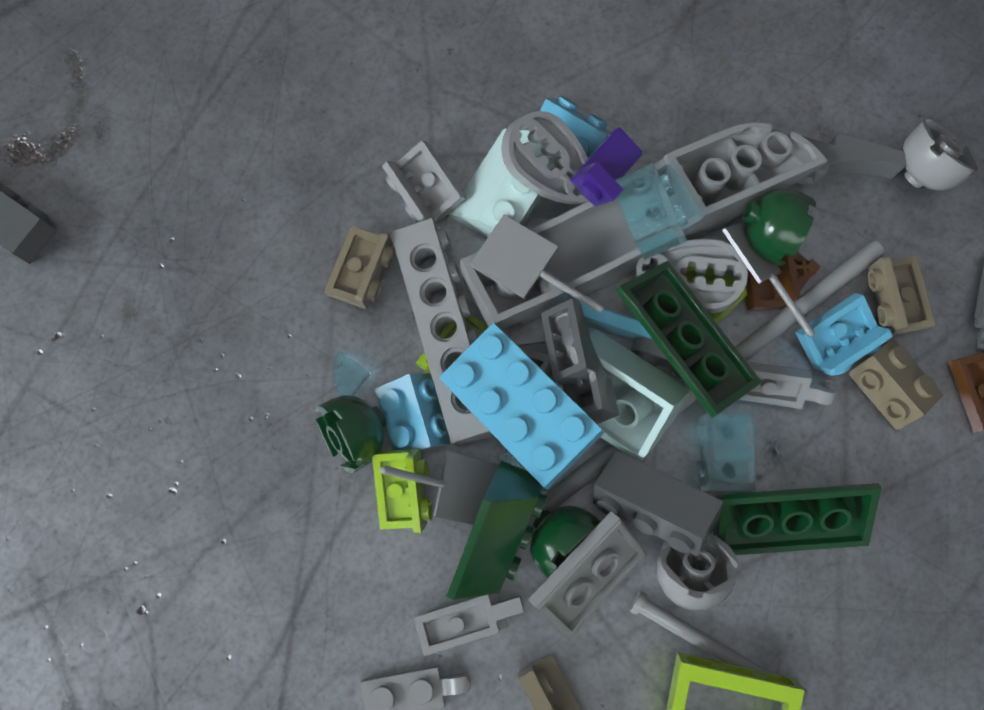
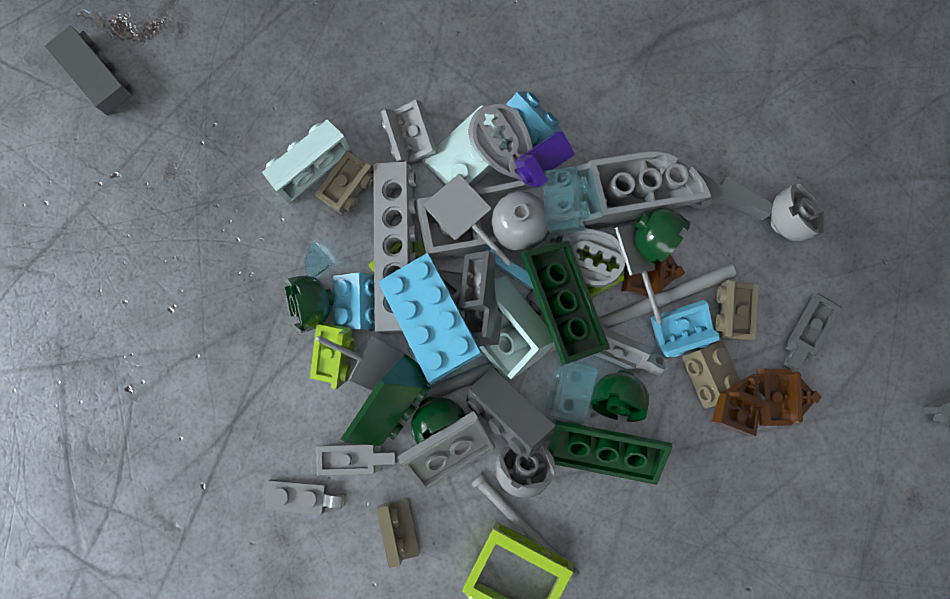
camera: 15 degrees right, 5 degrees up
none -> light aqua slope [262,120,352,203]
none -> light grey cylinder [492,191,550,251]
none -> dark green cylinder [590,370,649,422]
none -> reddish brown slope [712,374,769,436]

